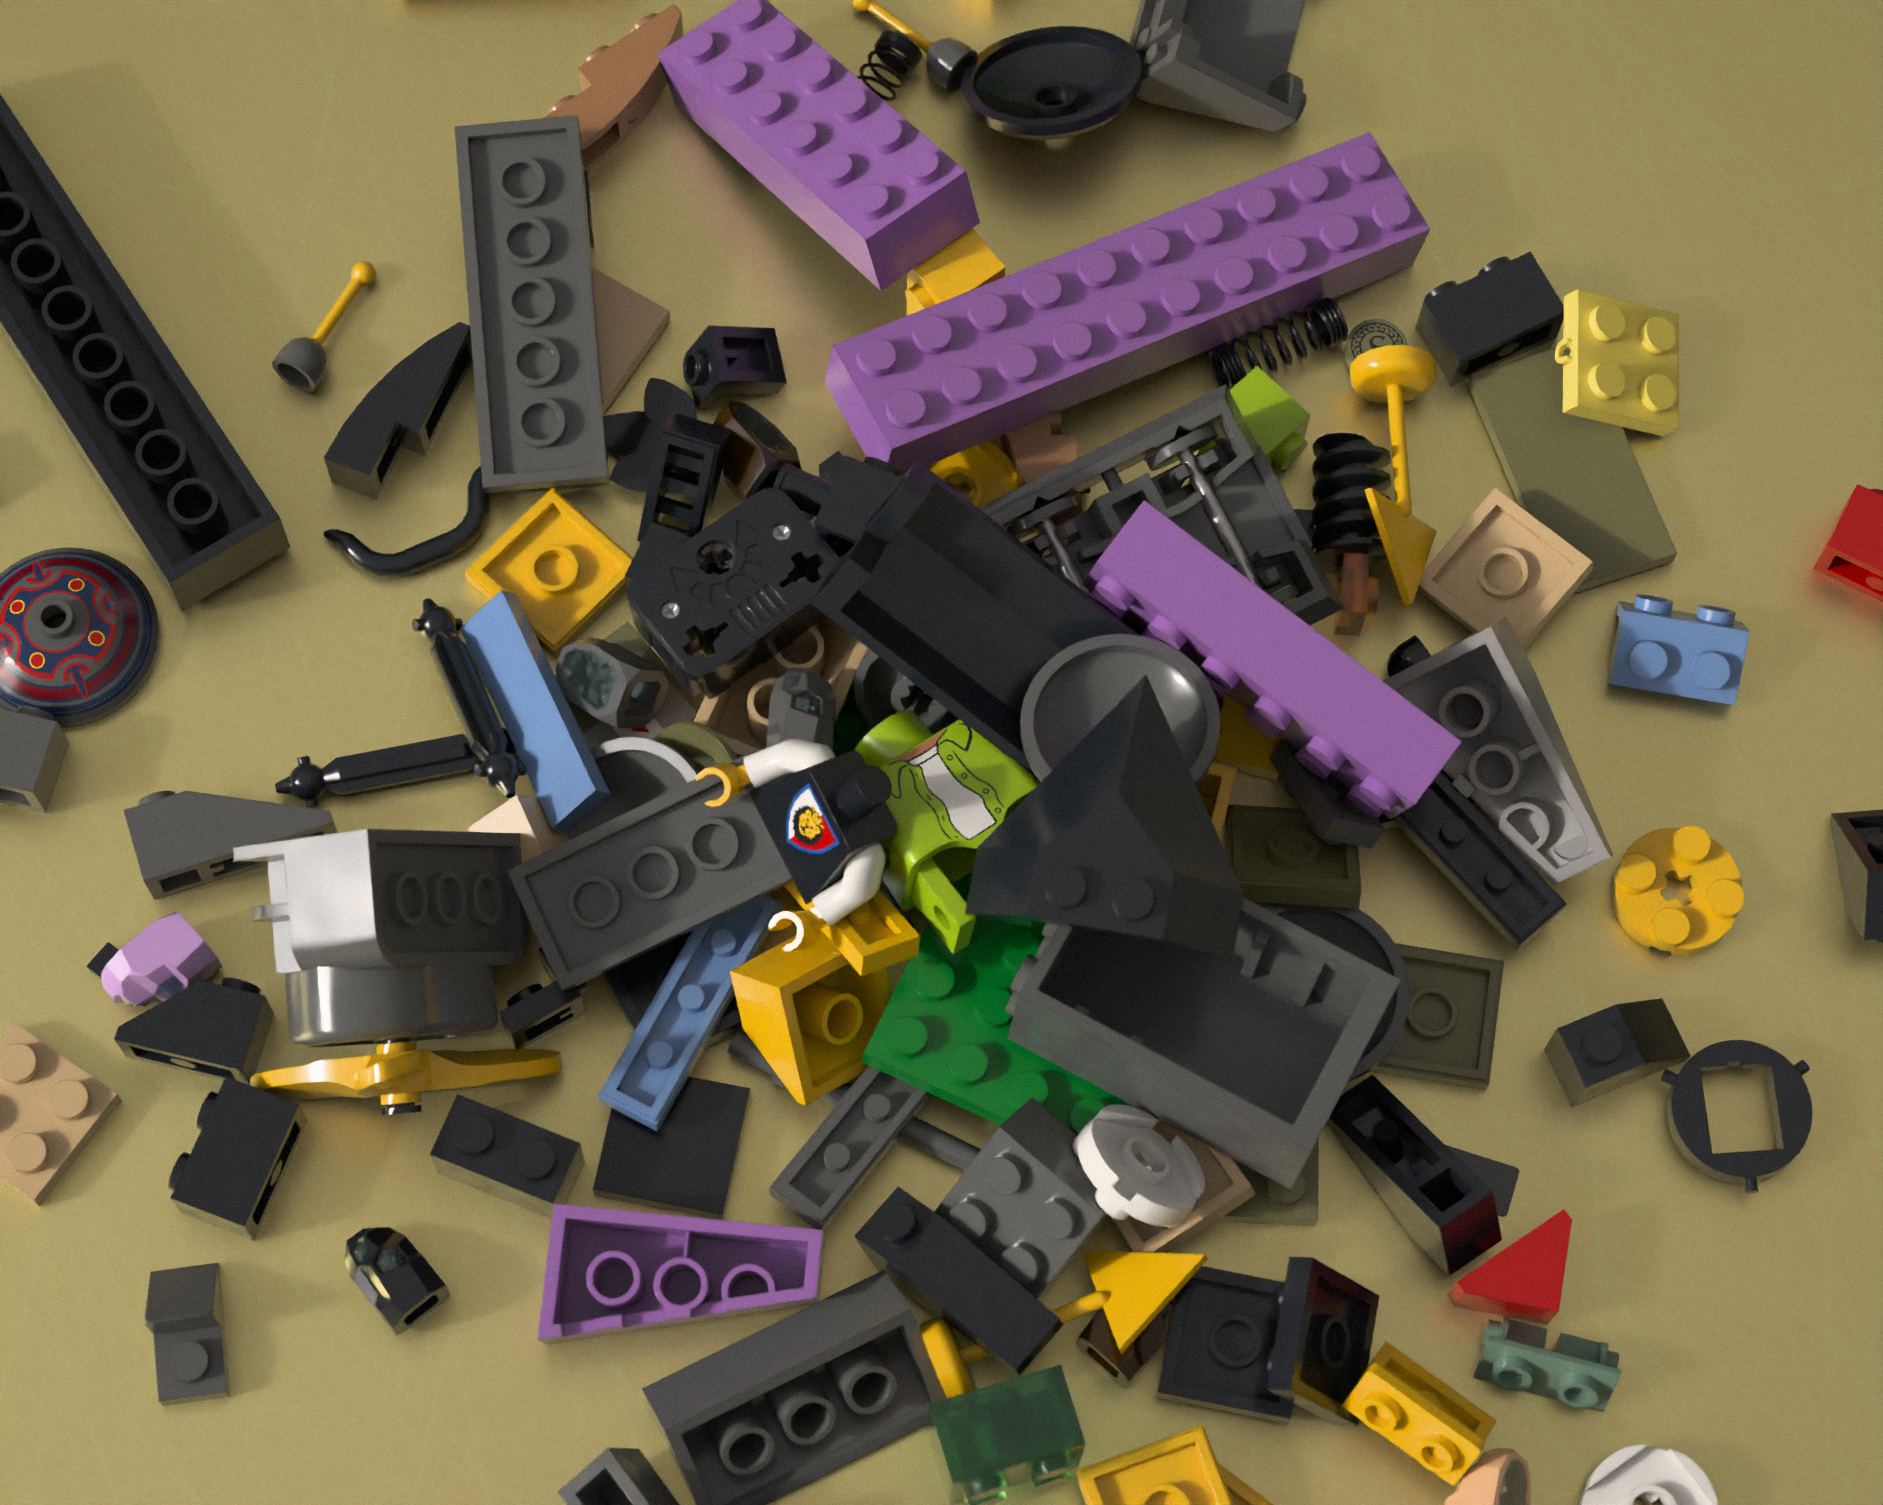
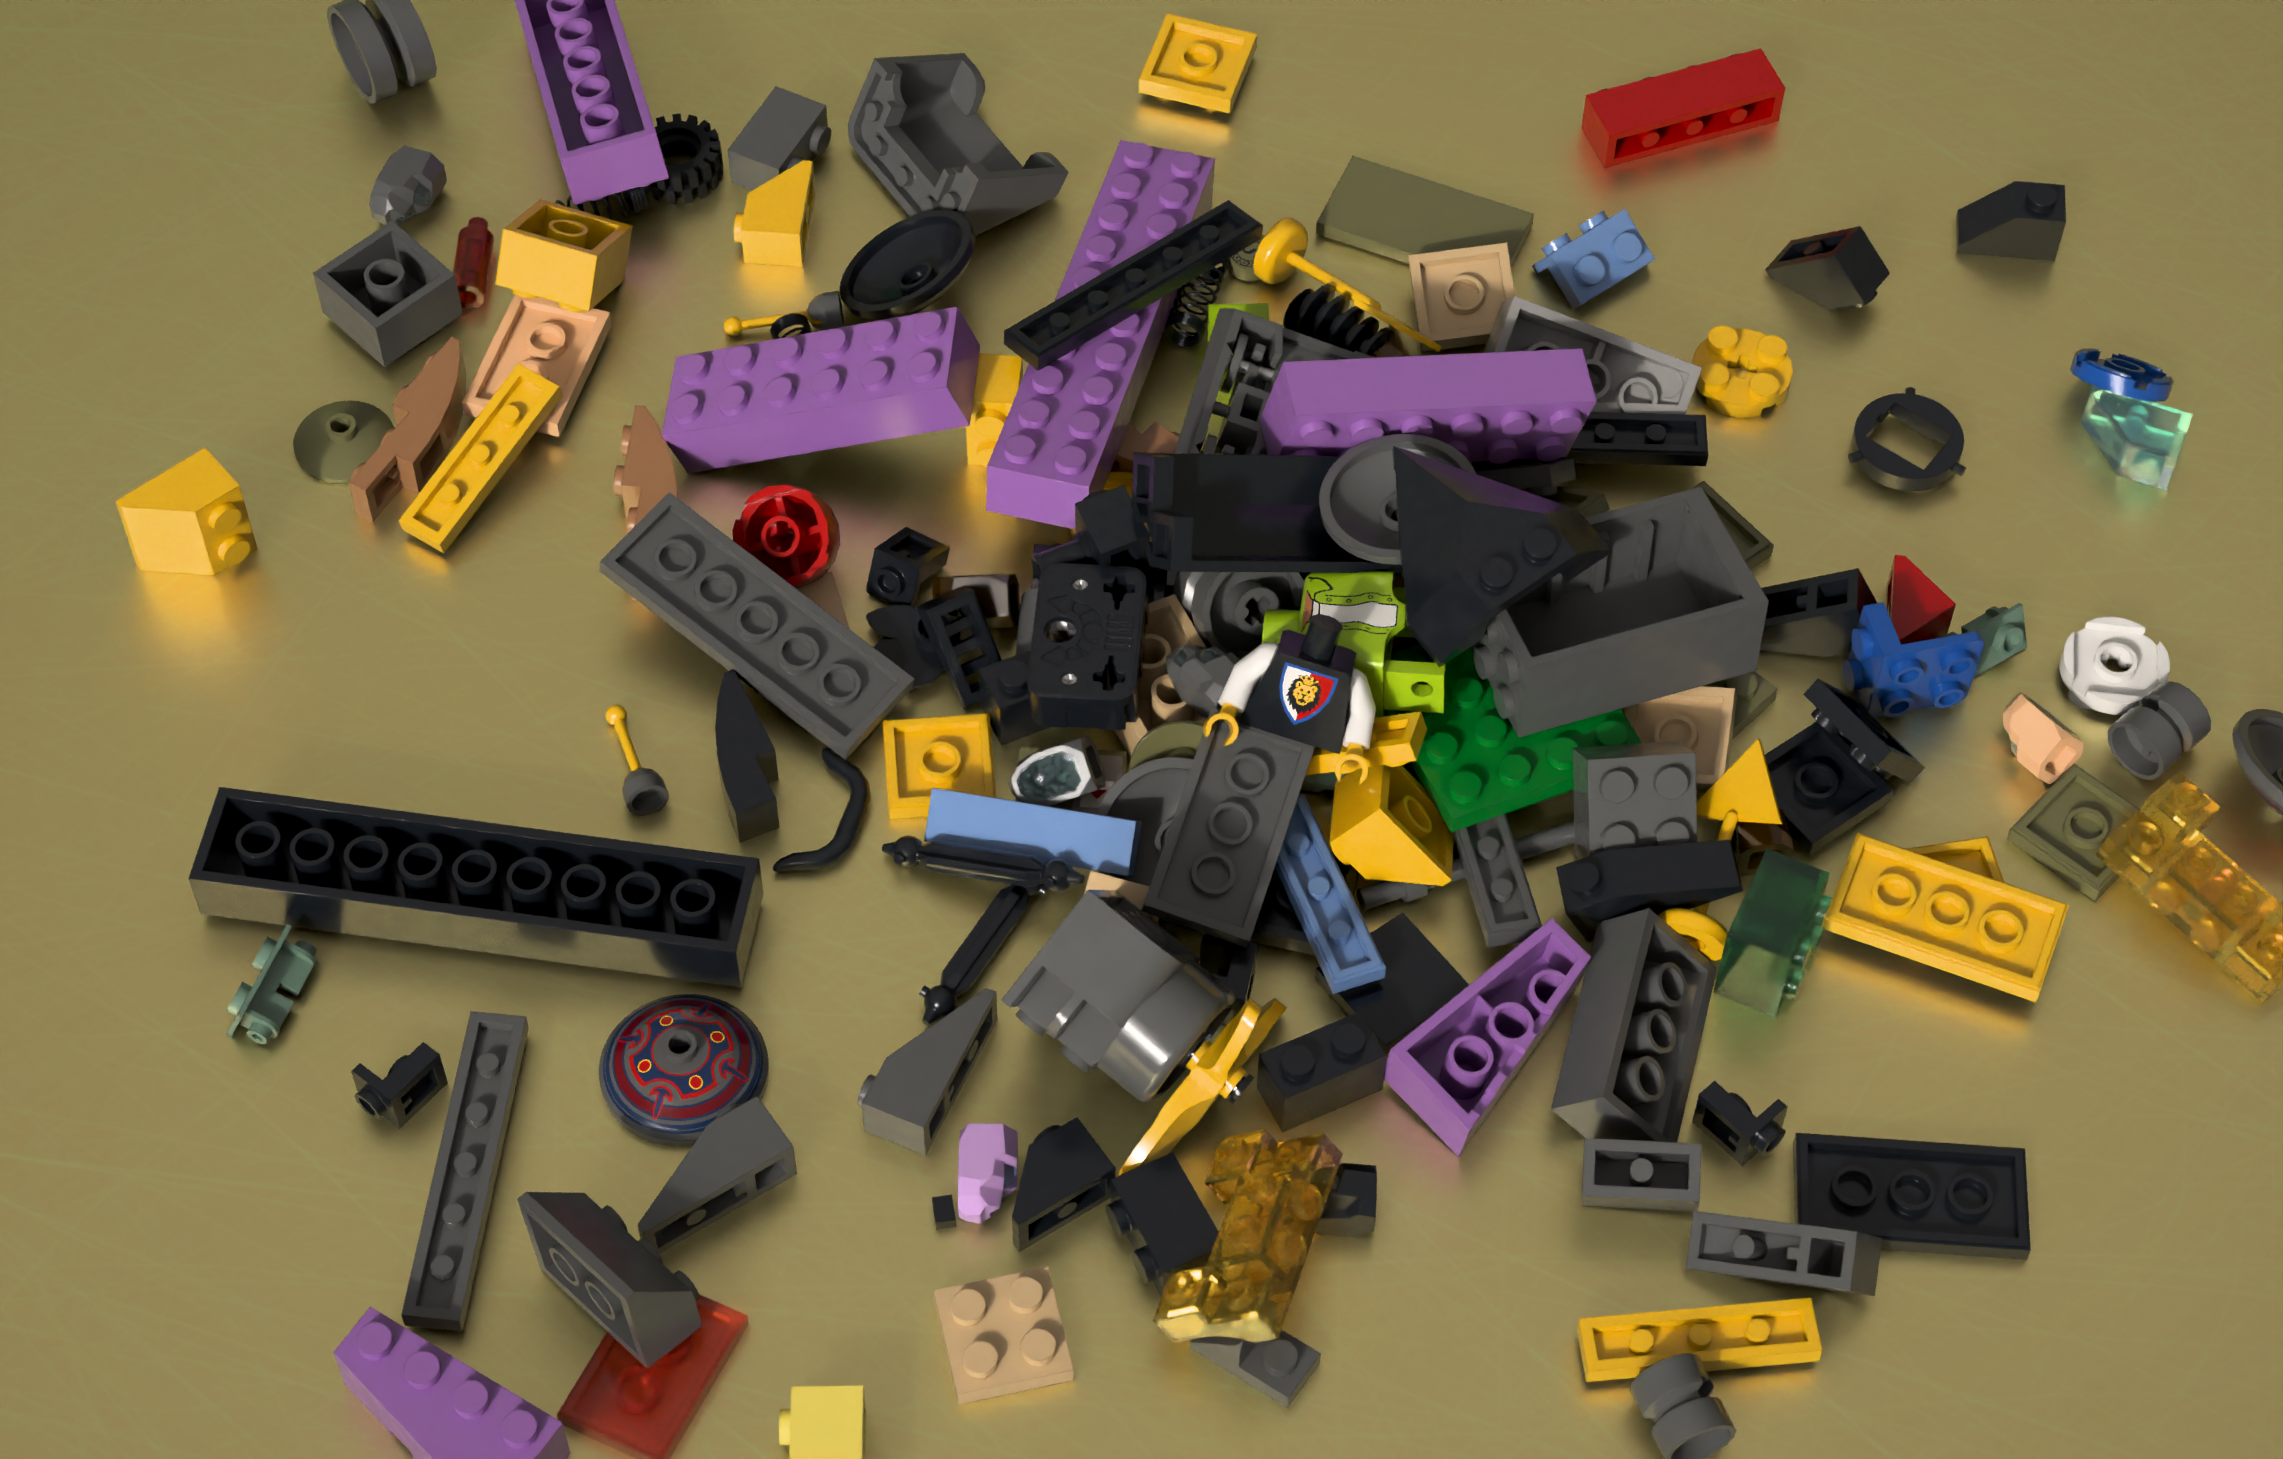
camera: 45 degrees left, 15 degrees down
white plate [1073,1104,1205,1228] -> none
yellow bracket [1342,1342,1497,1487] -> none
black brick [1416,251,1564,387] -> none
black slope [1544,998,1691,1107] -> none
light yellow plate [1555,289,1679,437] -> none
none -> red cylinder [732,484,840,588]
none -> black tile [1004,200,1263,371]
none -> yellow plate [1139,13,1257,114]
none -> clear yellow bracket [1153,1128,1343,1343]
none -> blue bracket [1842,602,1984,717]

